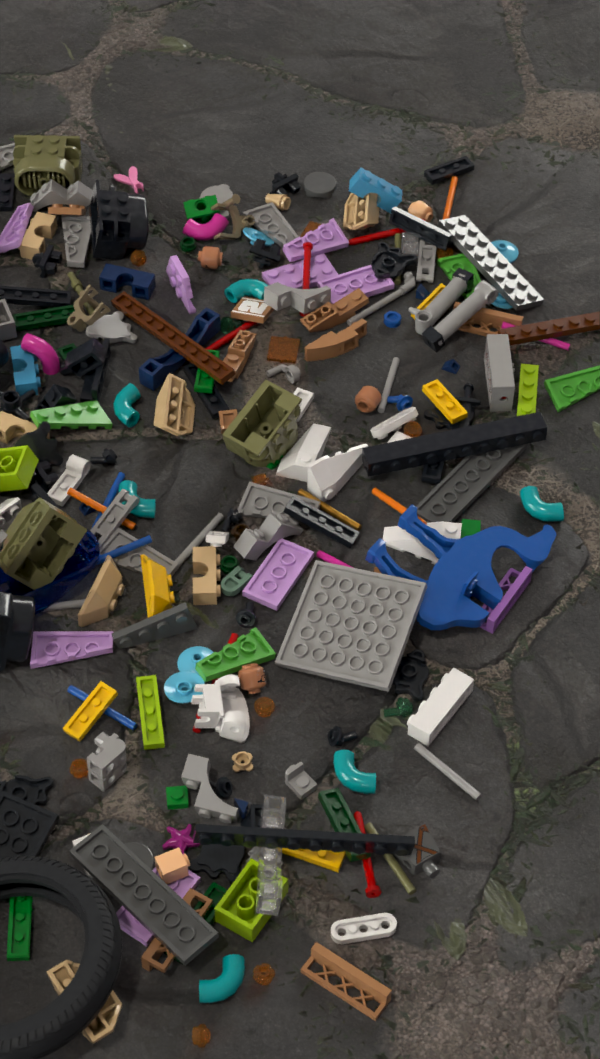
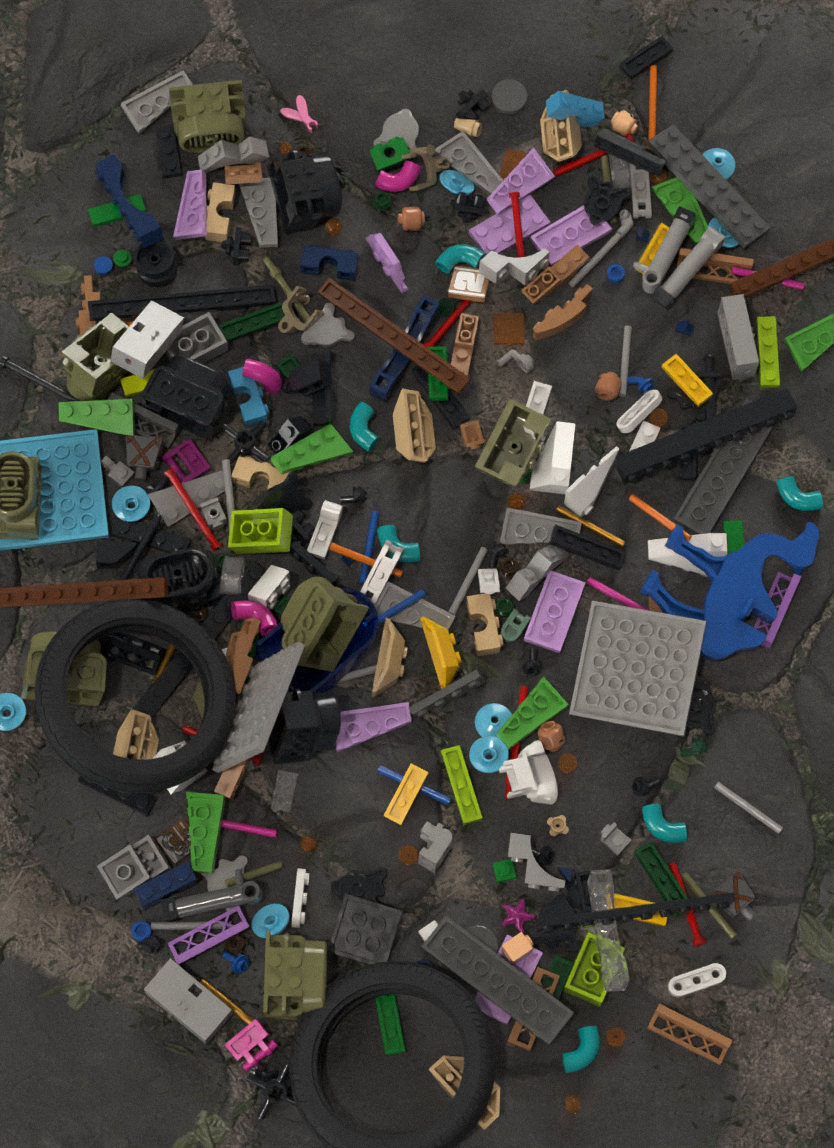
camera: 10 degrees left, 20 degrees up
white brick [407,668,474,746] -> none

